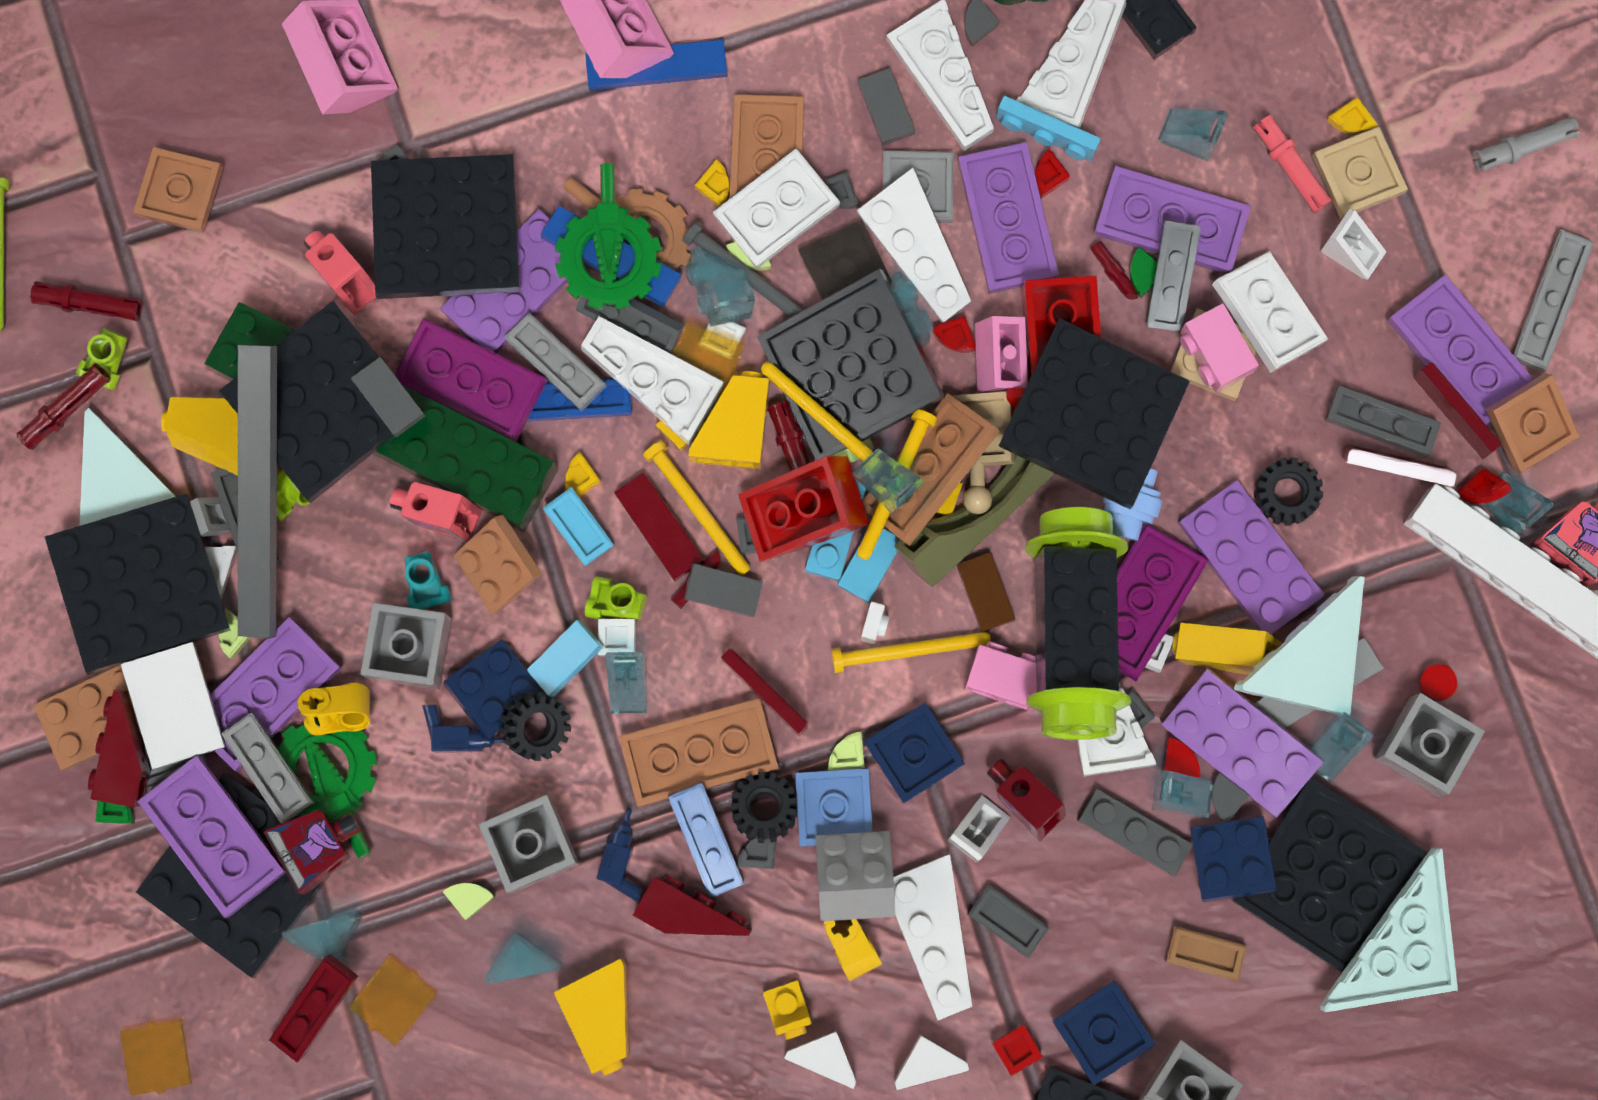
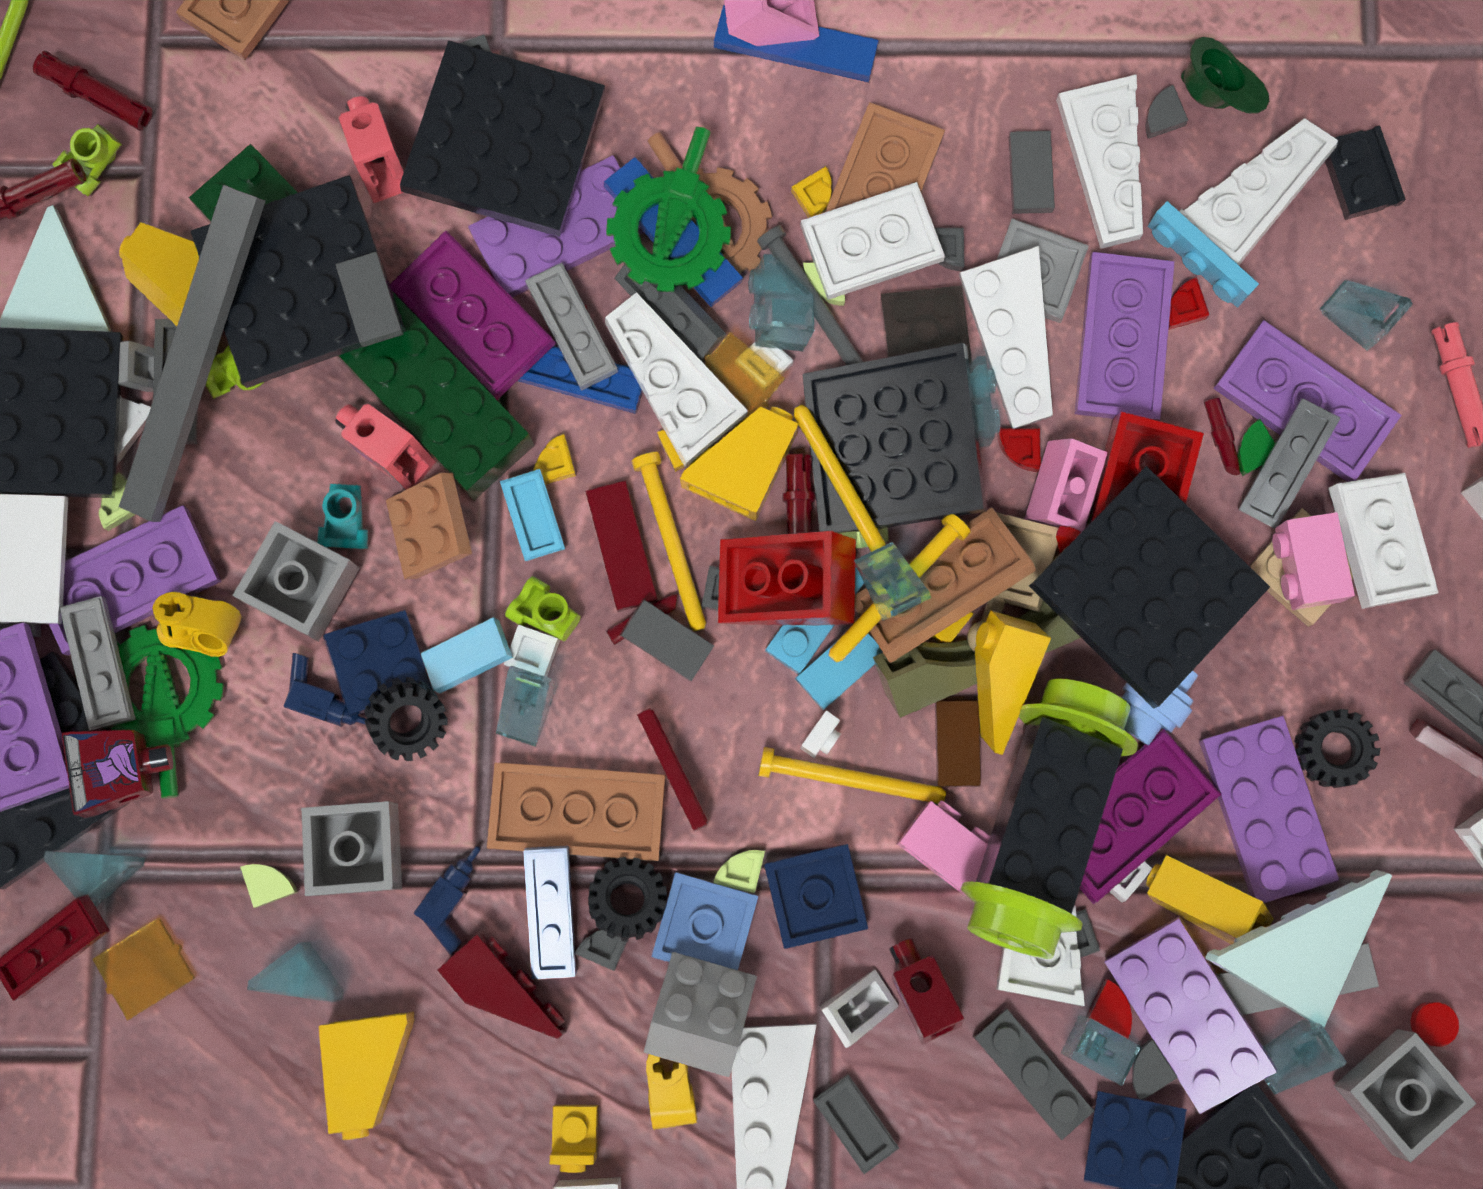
camera: 15 degrees right, 0 degrees up
none -> yellow slope [975,610,1051,755]

